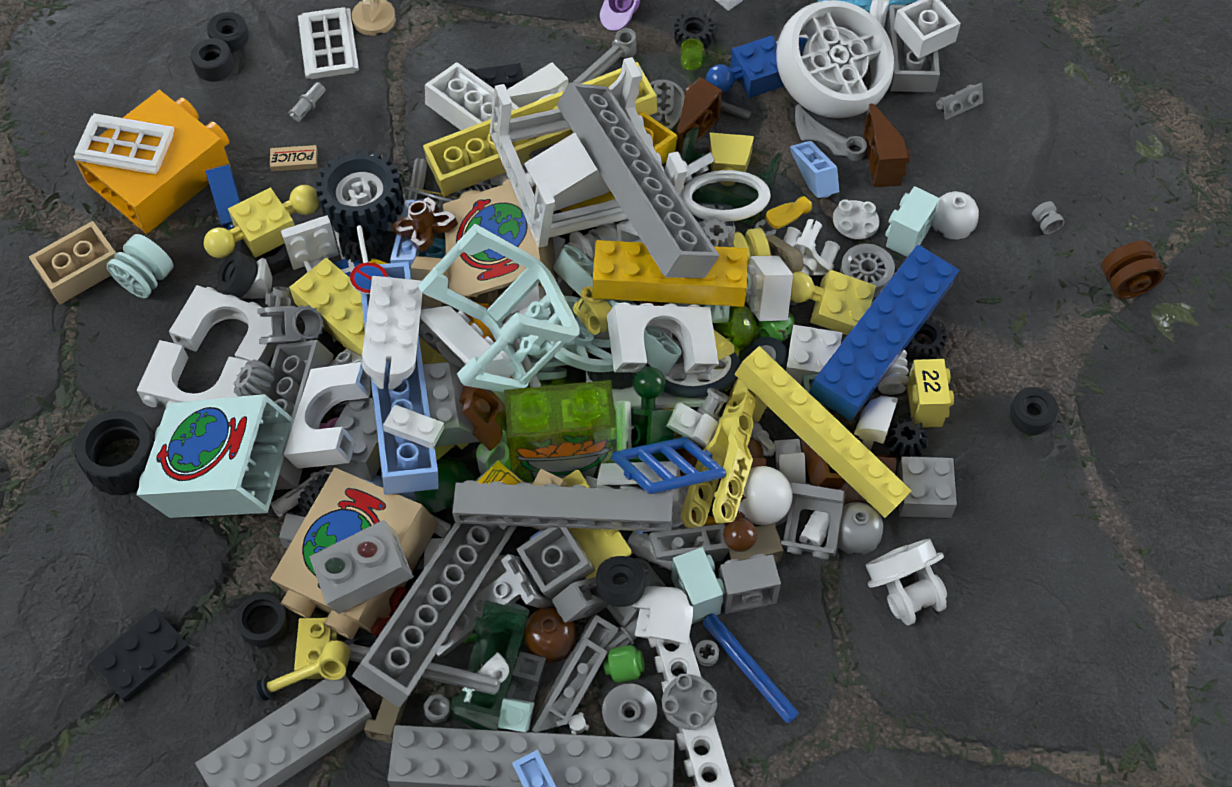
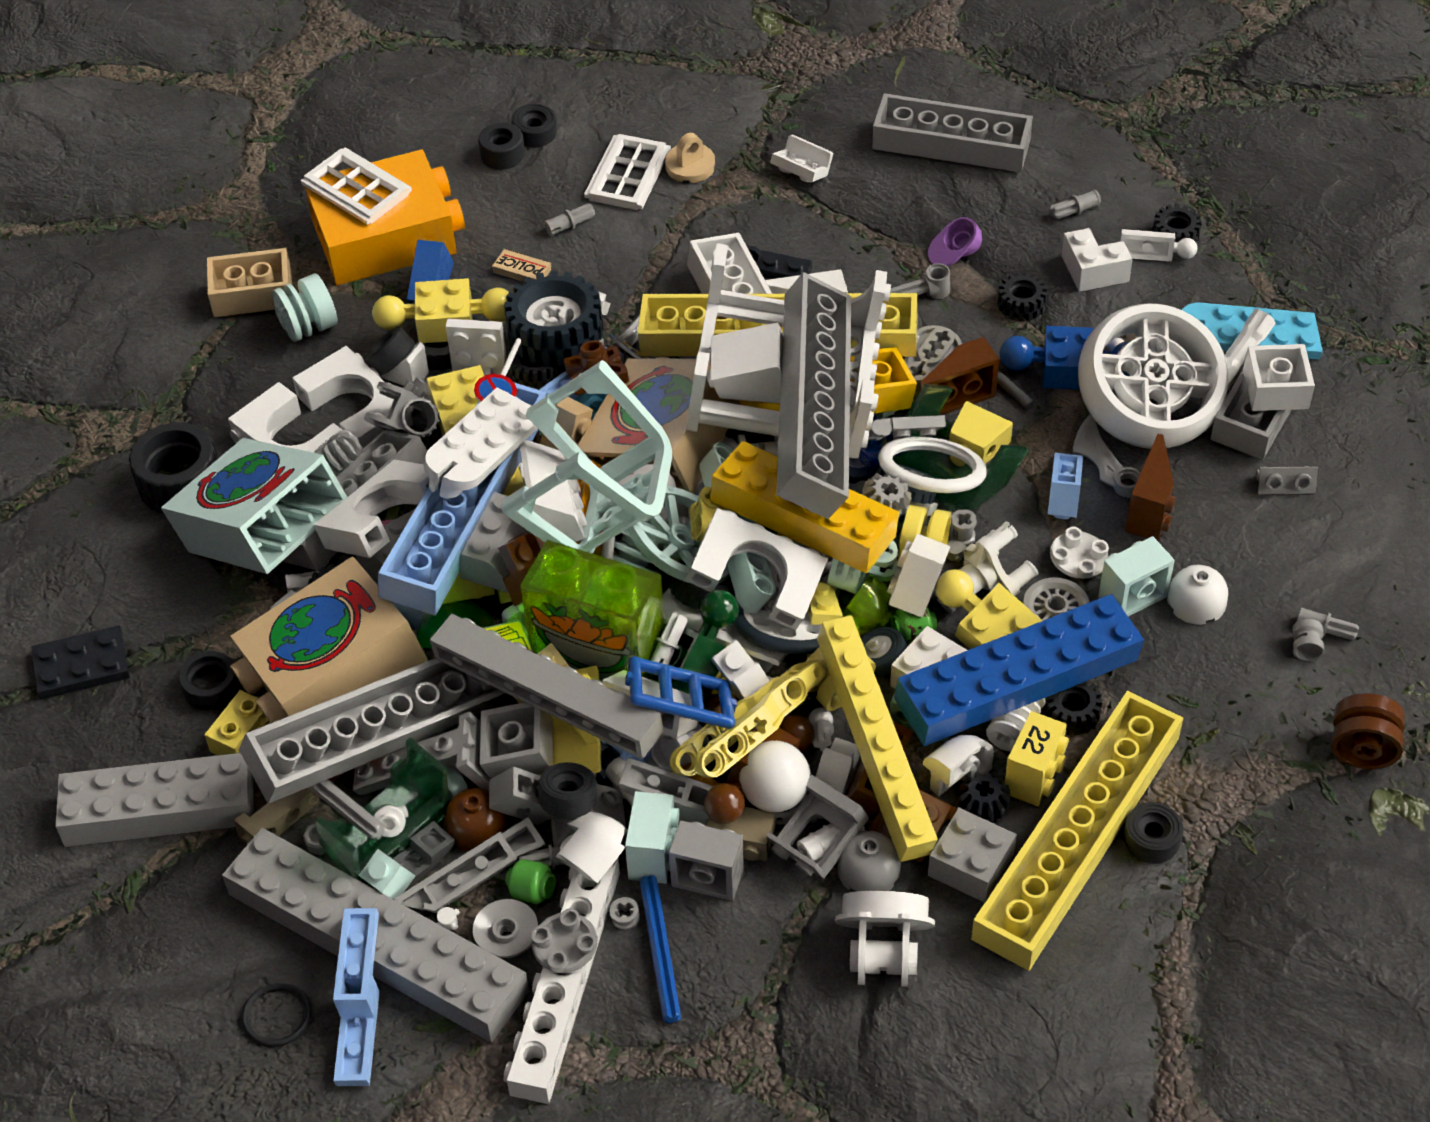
camera: 30 degrees right, 10 degrees down
light yellow piece [255,641,351,701] -> none
light grey piece [310,520,413,614] -> none
white plate [383,405,444,449] -> none
clear neon green wheel [681,38,703,70] -> none
light grey bush [697,388,729,421] -> none
yellow piece [765,196,812,229] -> none
dark tan beam [766,235,804,273] -> none
none -> light yellow brick [971,691,1183,971]
none -> light grey axle [1297,607,1359,641]

